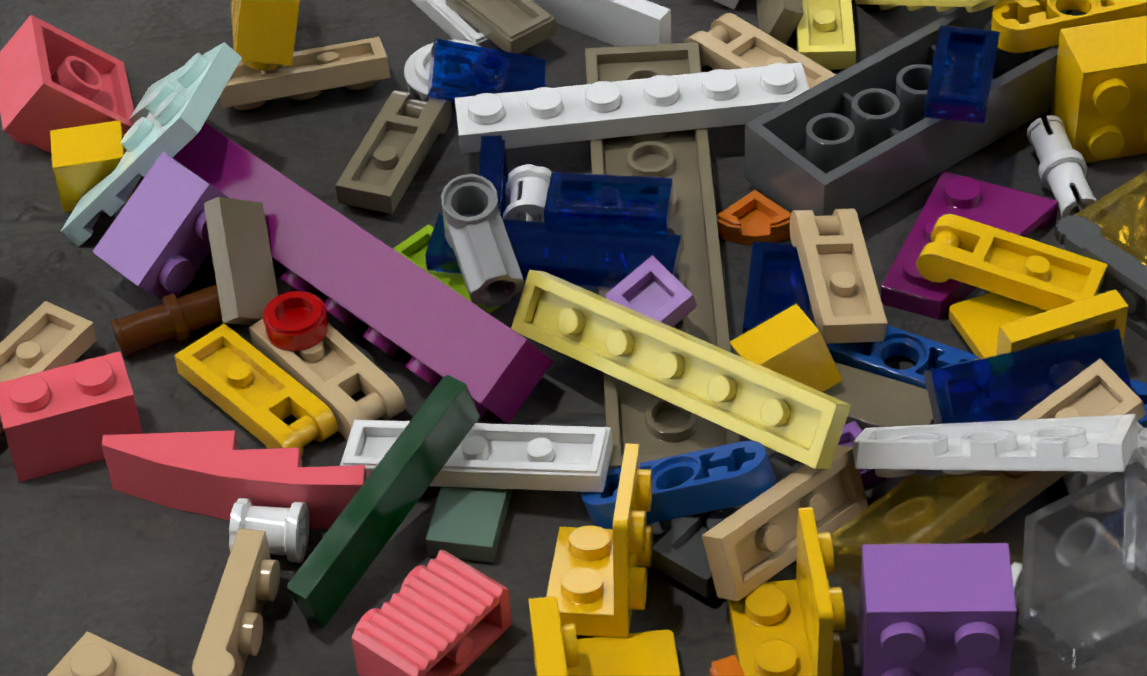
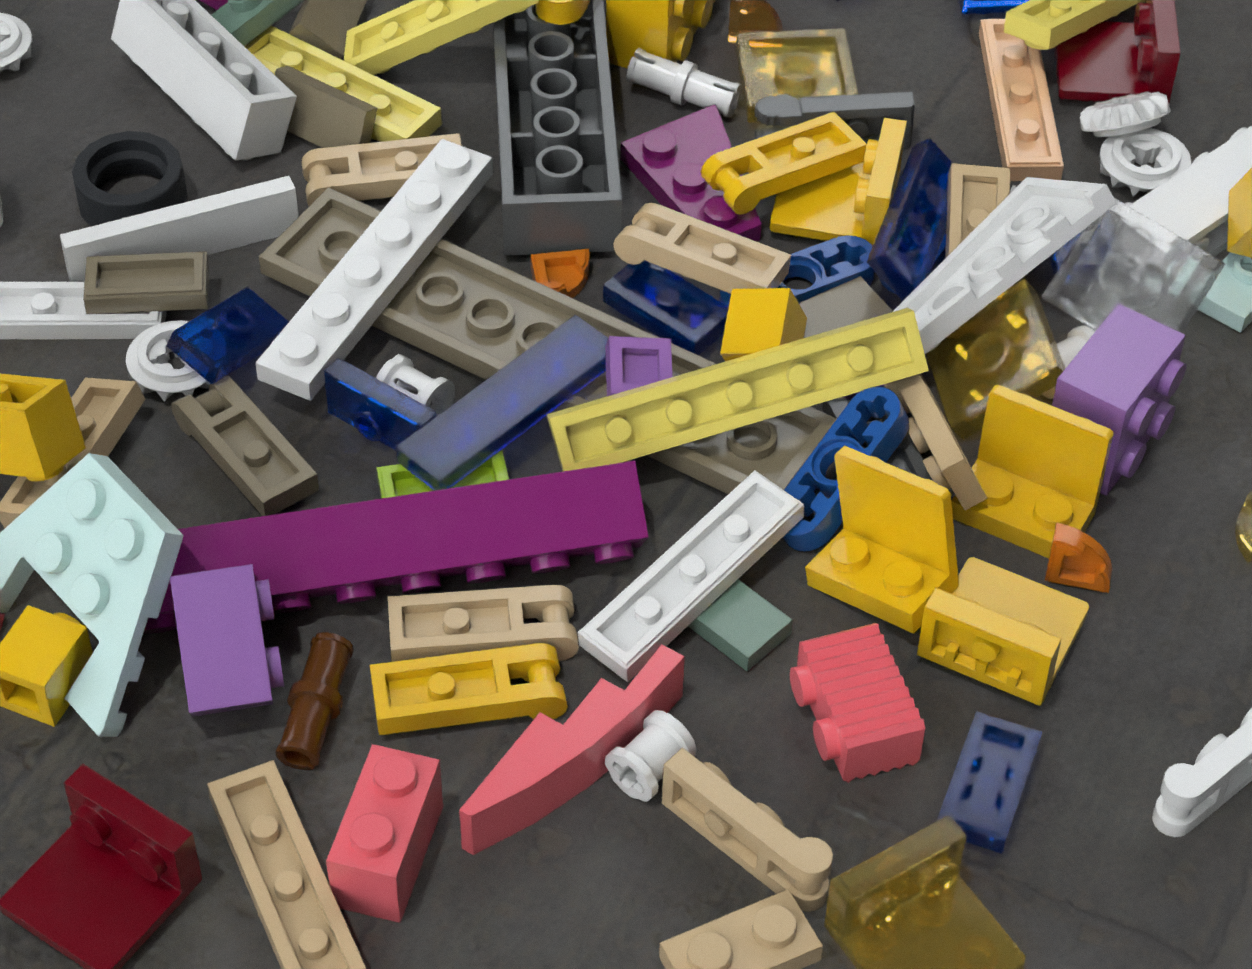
camera: 60 degrees left, 5 degrees up
dark tan tile [204,197,278,325] -> none
red tile [263,291,328,351] -> none
dark green tile [287,374,480,629] -> none
light grey piece [441,174,524,308] -> none
clear blue plate [544,172,673,236] -> none
clear blue plate [924,26,1000,124] -> none

